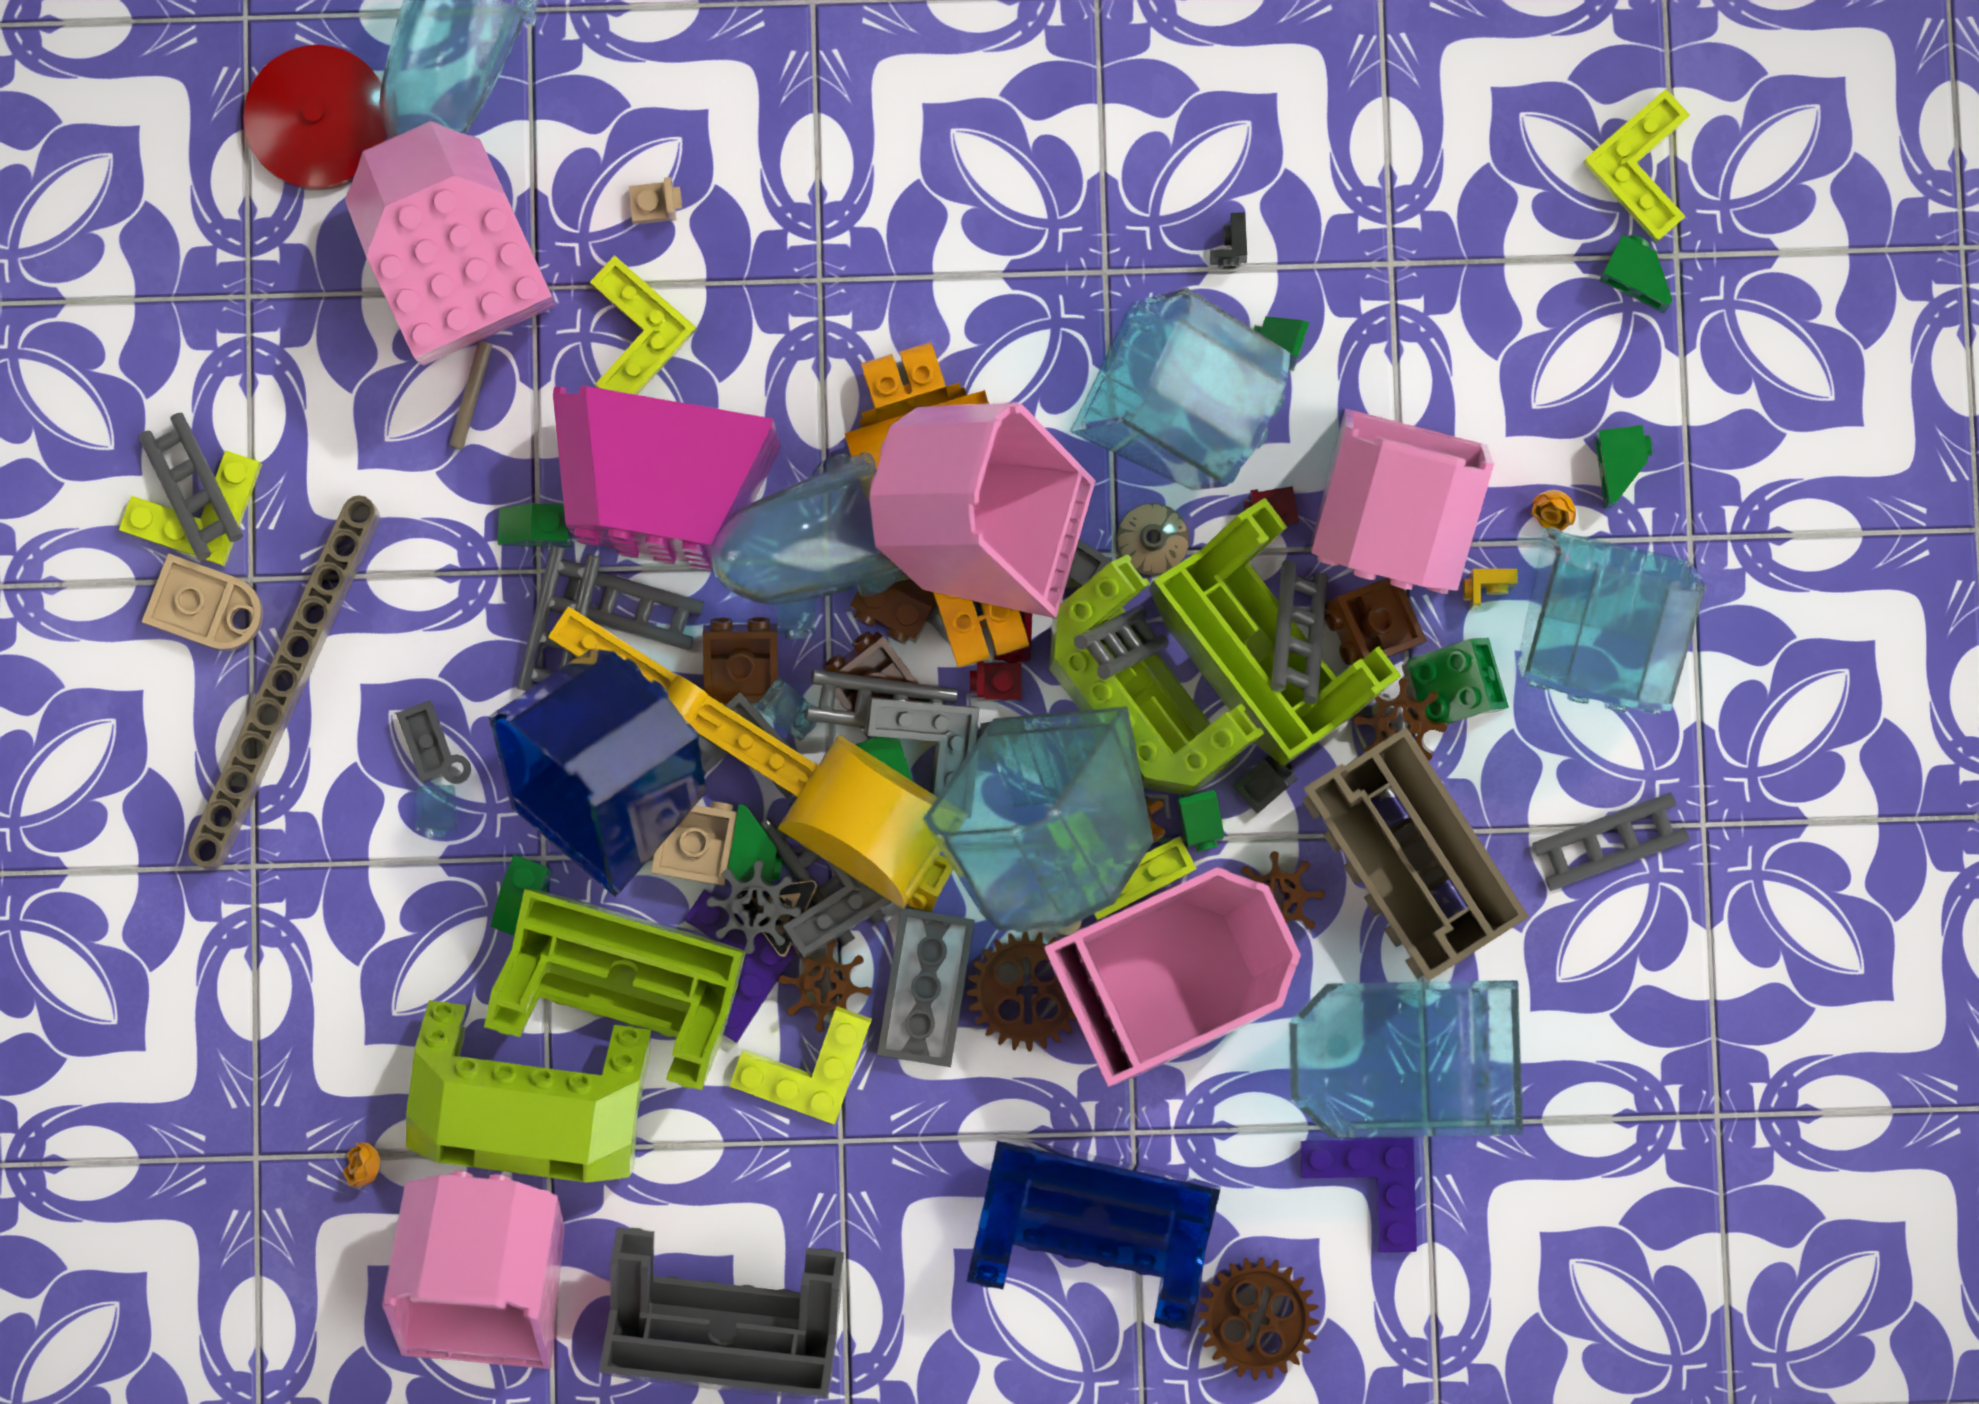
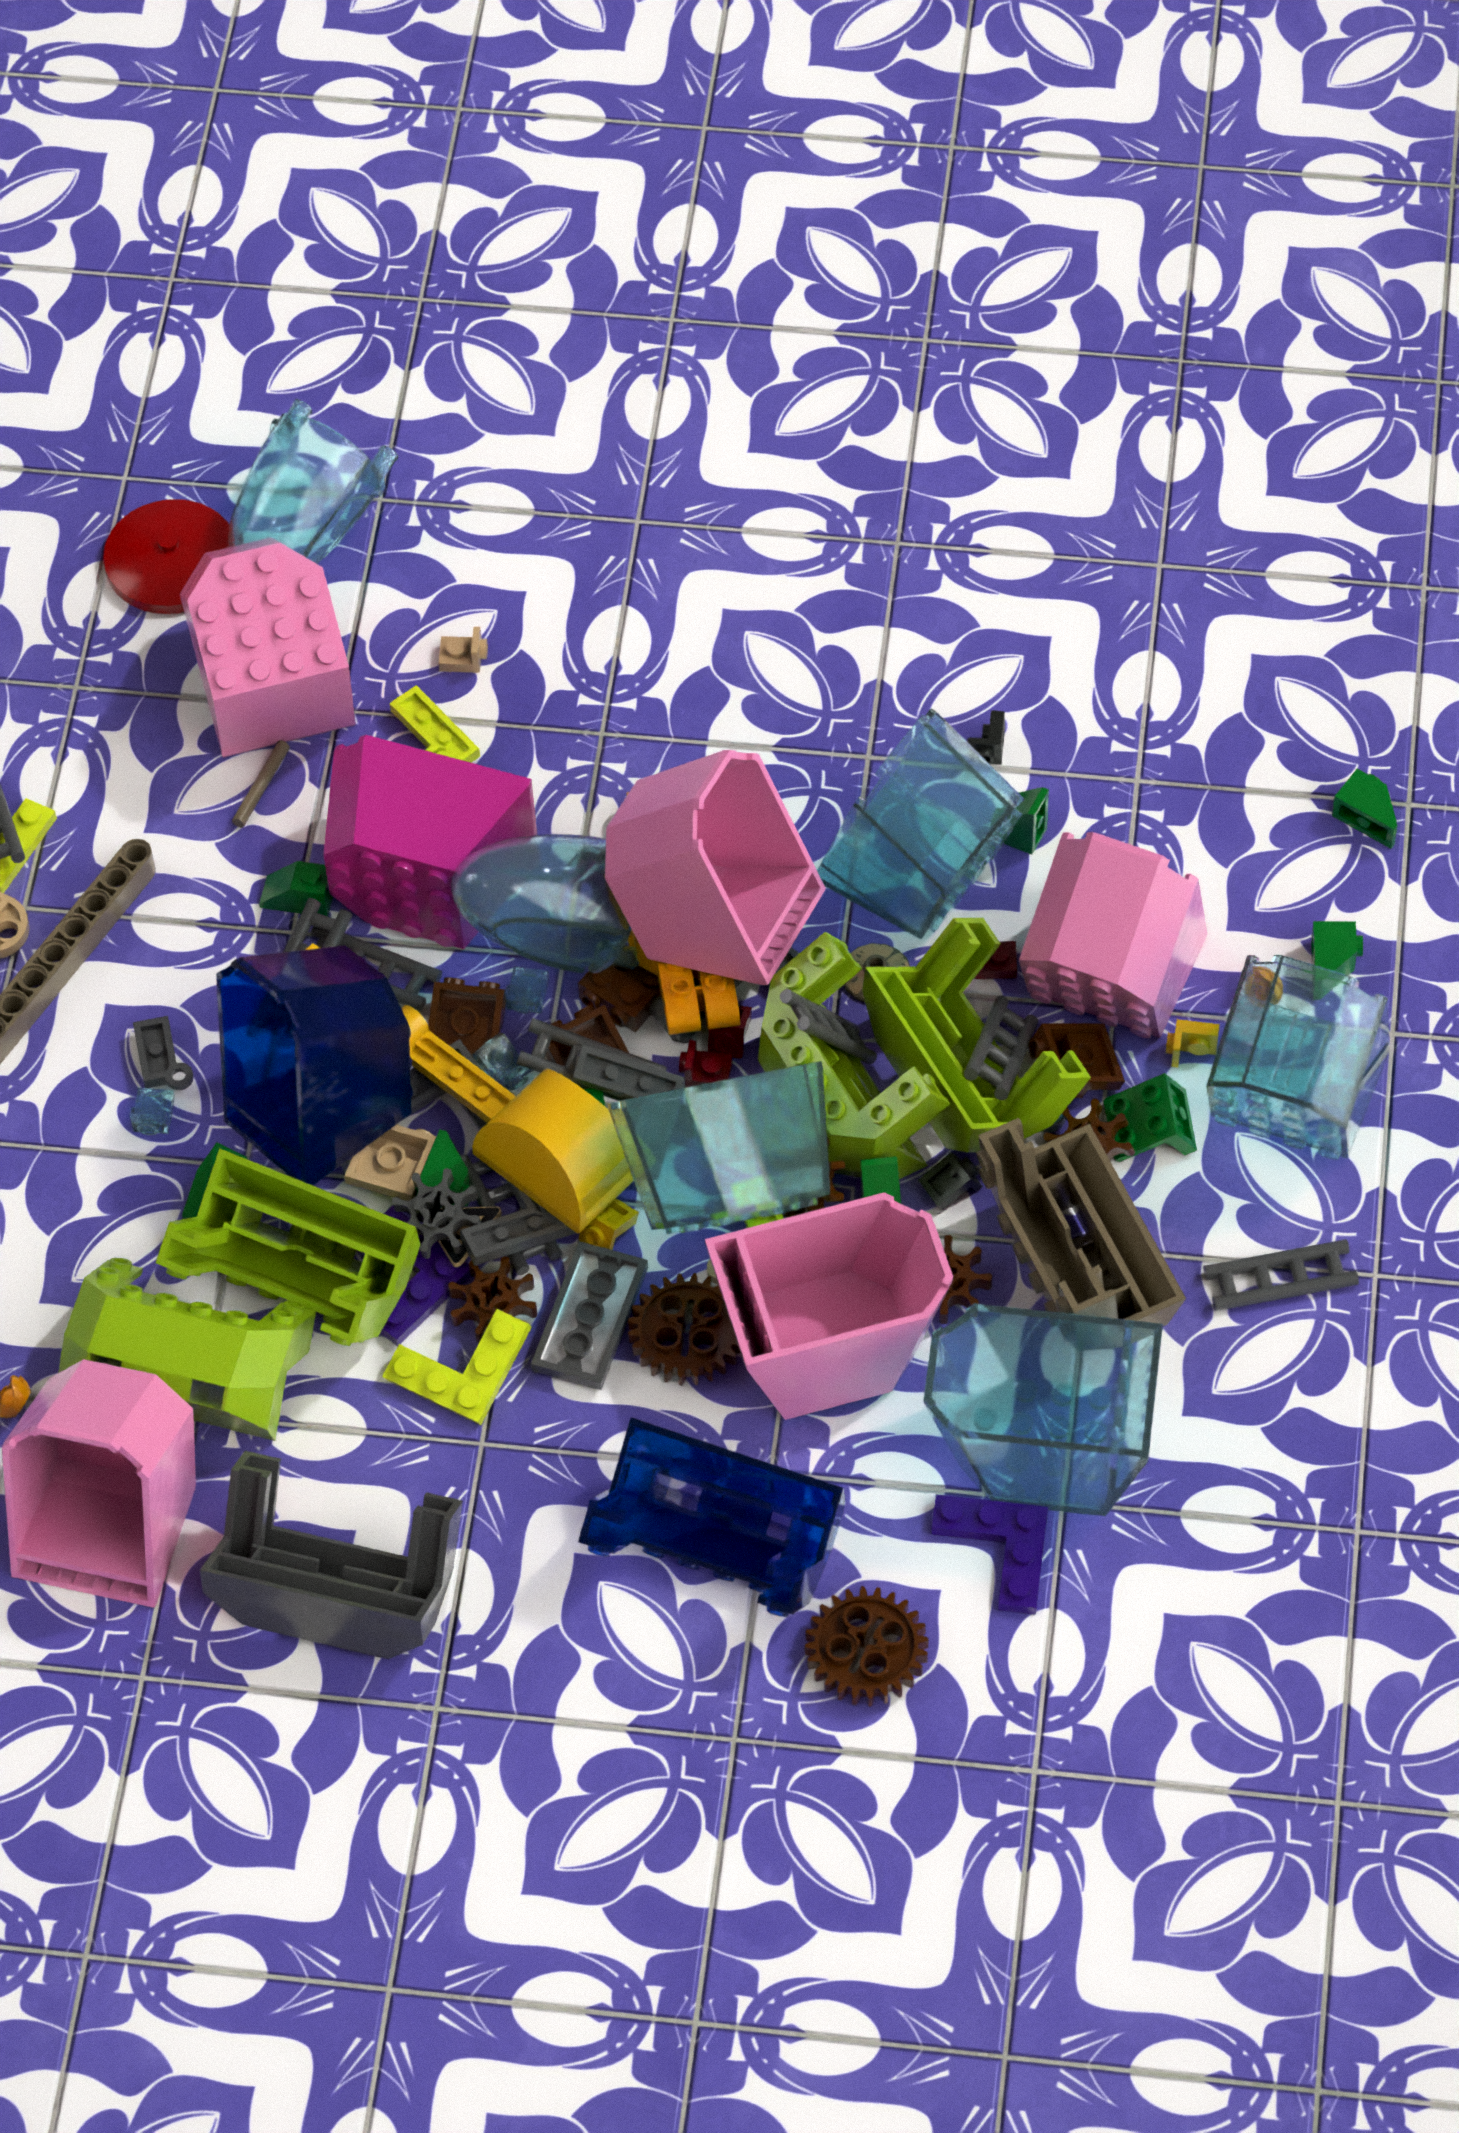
camera: 10 degrees right, 25 degrees down
neon yellow plate [1583,89,1690,243] -> none

